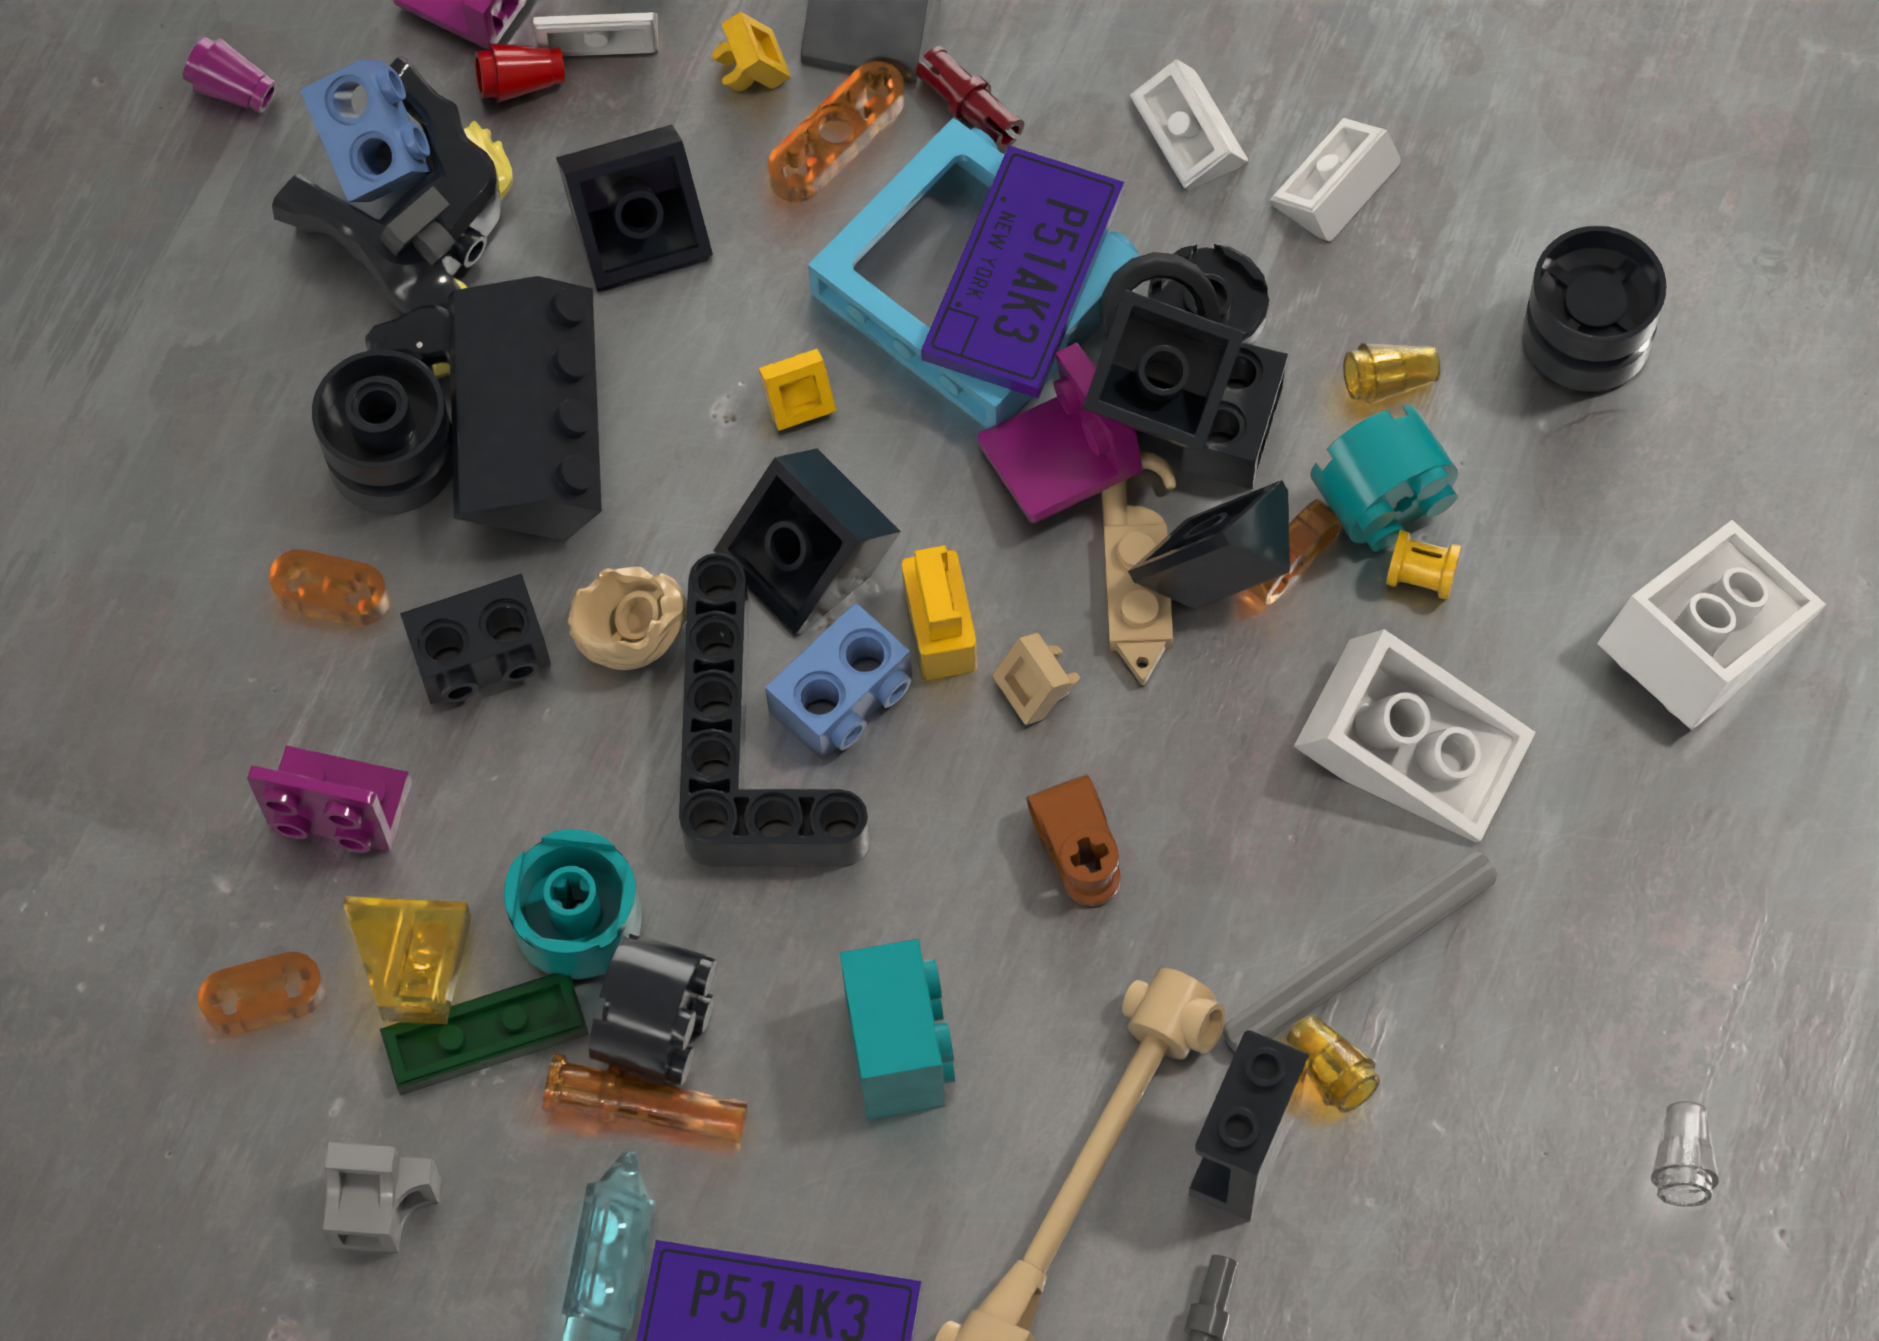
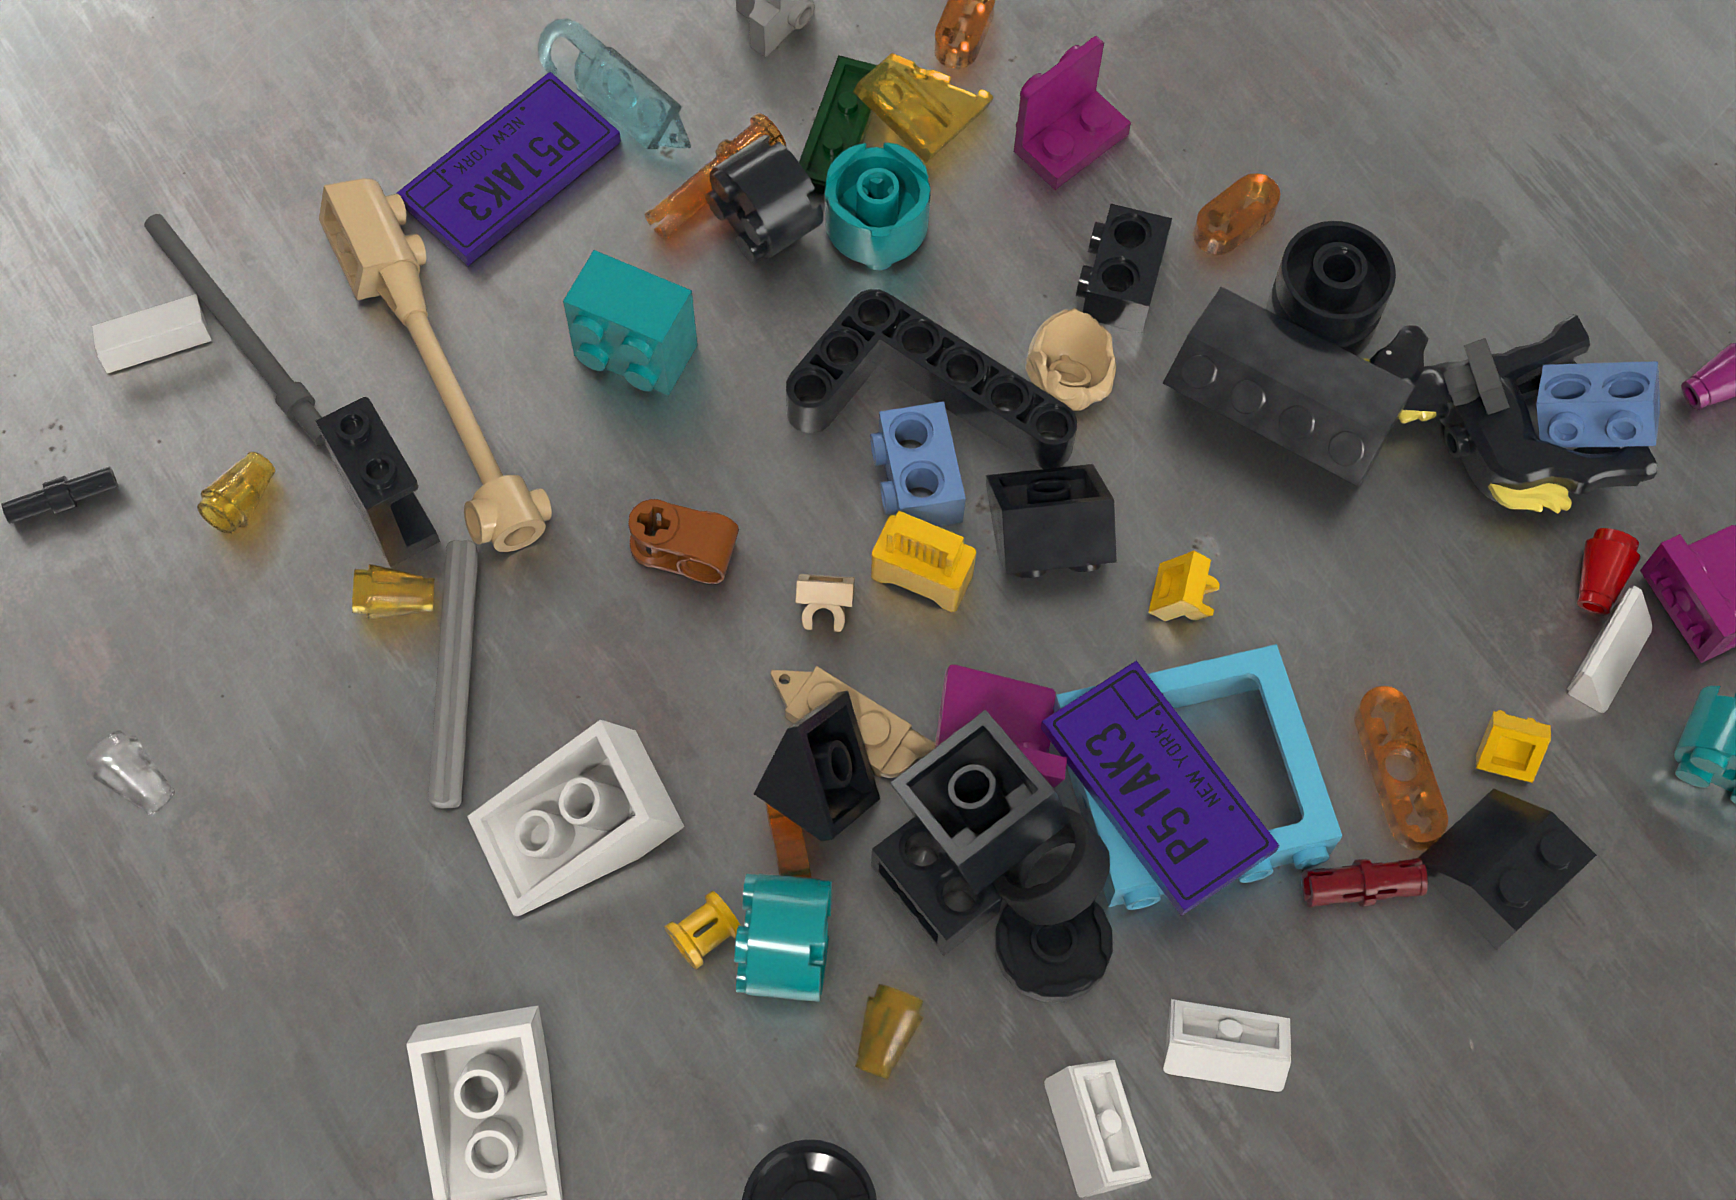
camera: 120 degrees right, 0 degrees up
black slope [556,124,713,289] -> none
none -> clear yellow cone [197,452,275,534]

